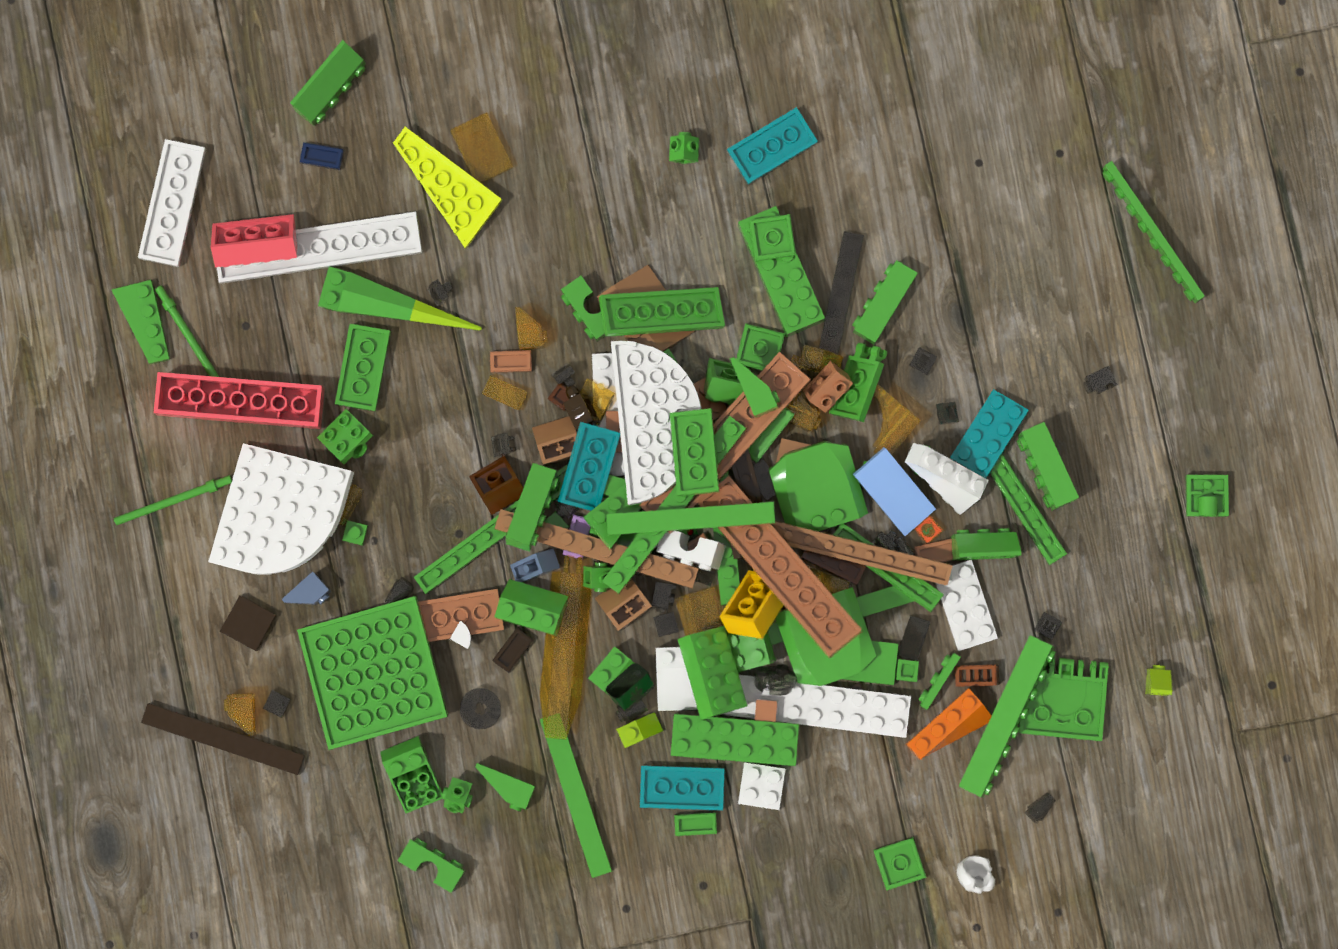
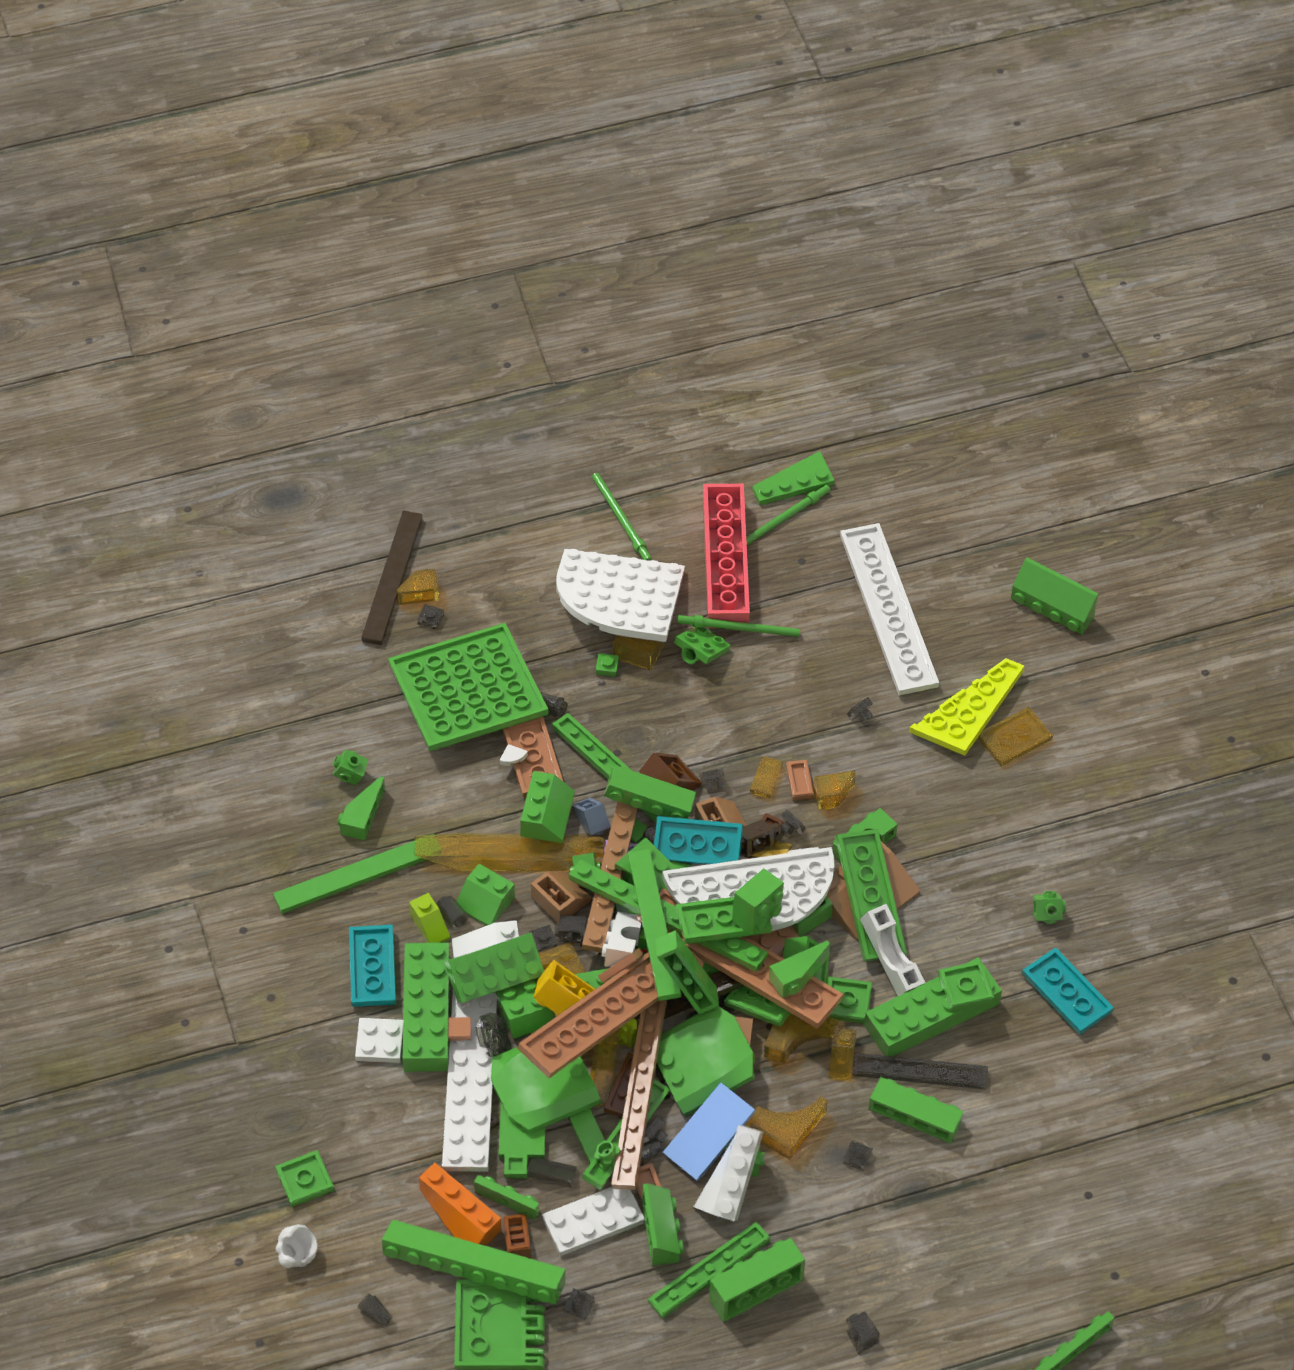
camera: 75 degrees right, 30 degrees down
white plate [138,139,206,267] -> none
coral slope [211,214,297,267] -> none
dark brown tile [220,595,276,651] -> none
sand blue slope [282,572,331,605] -> none
dark blue tile [300,142,344,170] -> none
bright green plate [318,266,482,331] -> none
bright green plate [335,324,391,412] -> none
bright green slope [380,736,443,813] -> none
bright green arch [398,838,466,893] -> none
clear smoke plate [460,688,501,730] -> none
dark brown tile [492,628,533,673] -> none
clear smoke piece [606,663,655,712] -> none
bright green tile [674,813,717,836] -> none
nougat brick [803,361,853,413] -> none
bright green tile [829,343,887,422] -> none
clear yellow tile [914,515,943,544] -> none
clear smoke plate [936,402,959,425] -> none
teal plate [950,389,1029,479] -> none
none -> bright green plate [594,1141,621,1165]
none -> nougat tile [598,948,643,982]
none -> bright green brick [656,930,719,1014]
none -> bright green bar [677,615,800,637]
none -> bright green brick [732,868,784,935]
none -> white arch [860,904,925,996]

